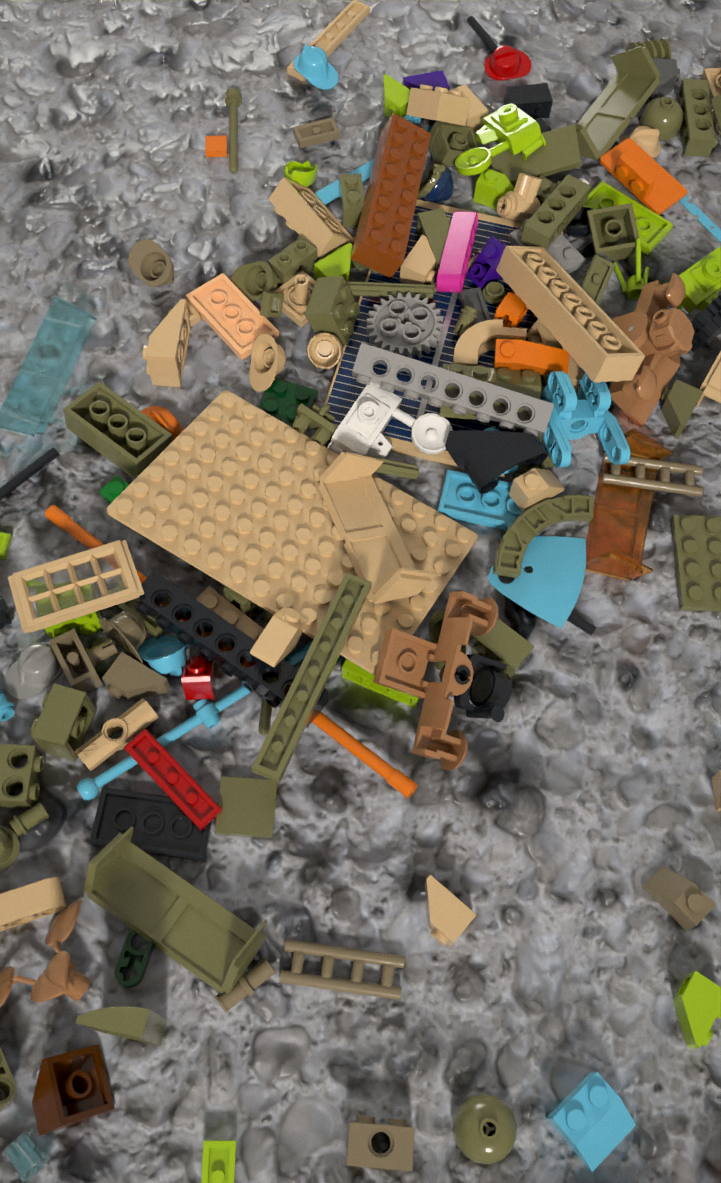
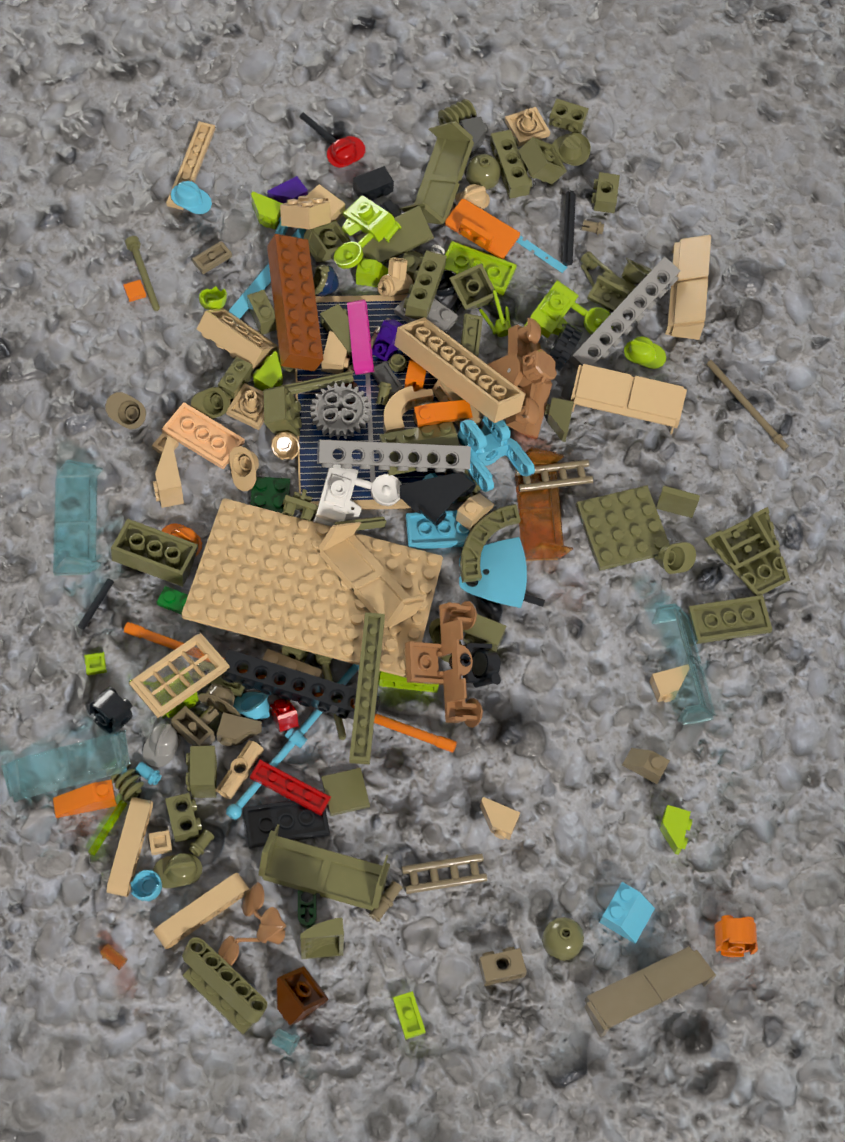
camera: 20 degrees left, 0 degrees up
tan slope [250,607,308,667] -> none
olive plate [260,291,284,318] -> none

